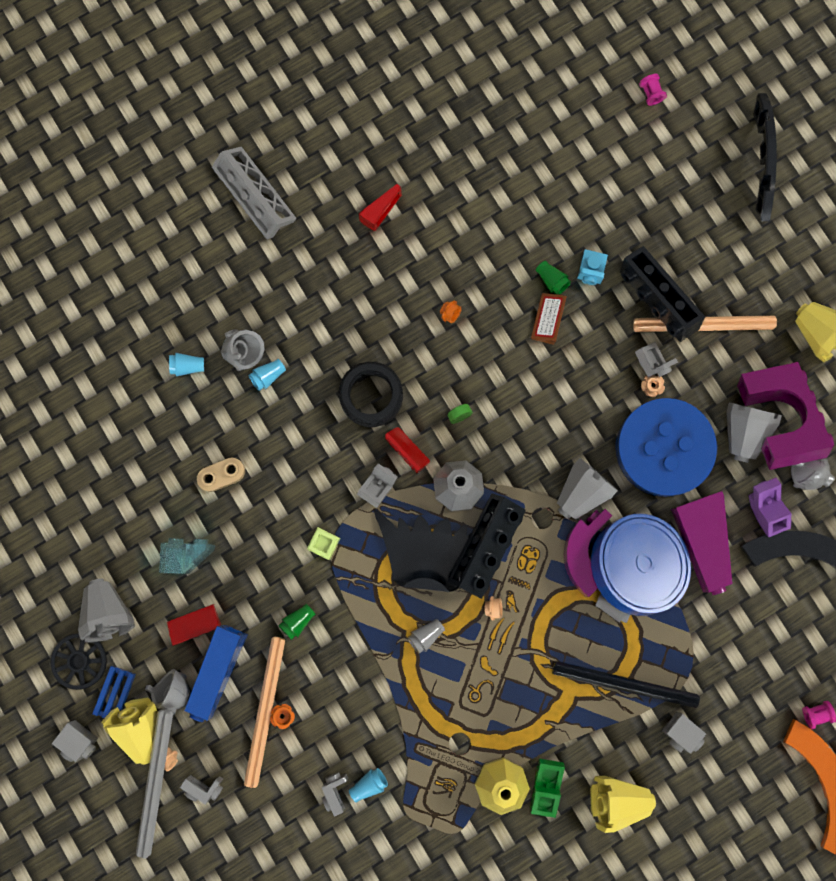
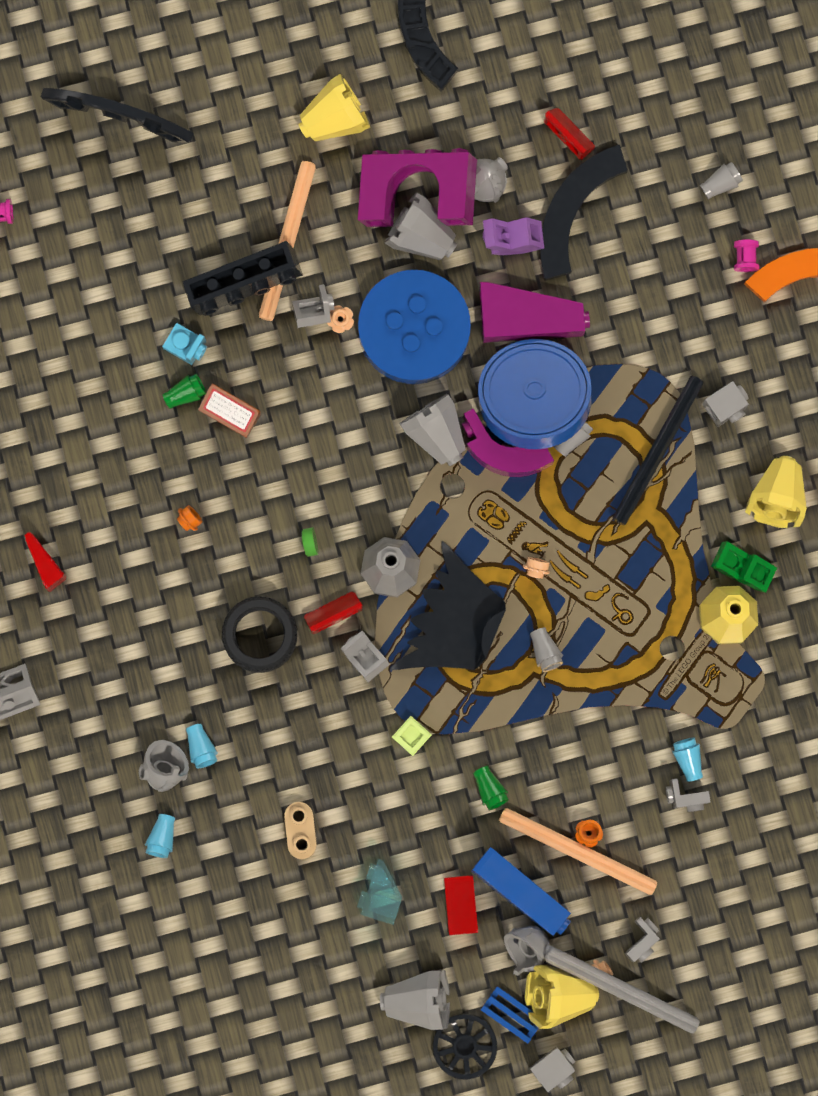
camera: 80 degrees left, 0 degrees up
black brick [447,493,526,599] -> none

